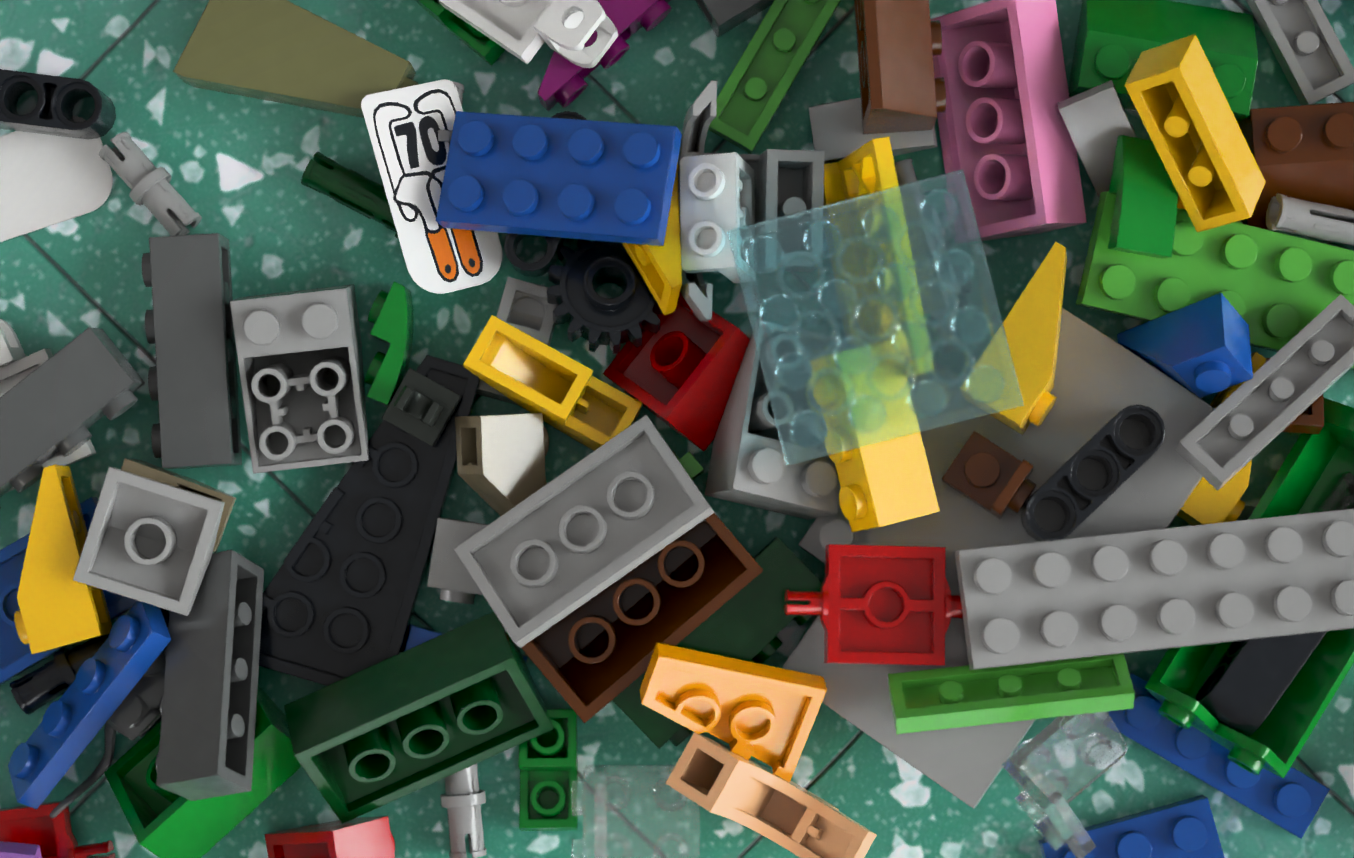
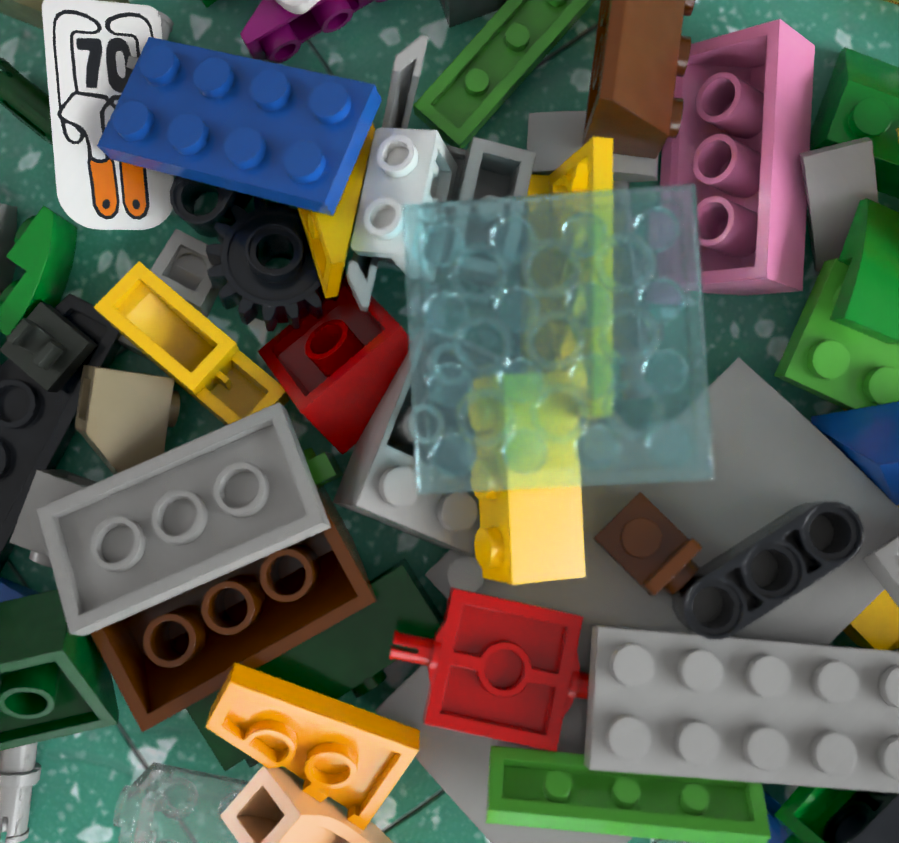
camera: 15 degrees right, 0 degrees up
green slope [518,709,578,831] -> none
yellow slope [960,242,1067,435] -> none

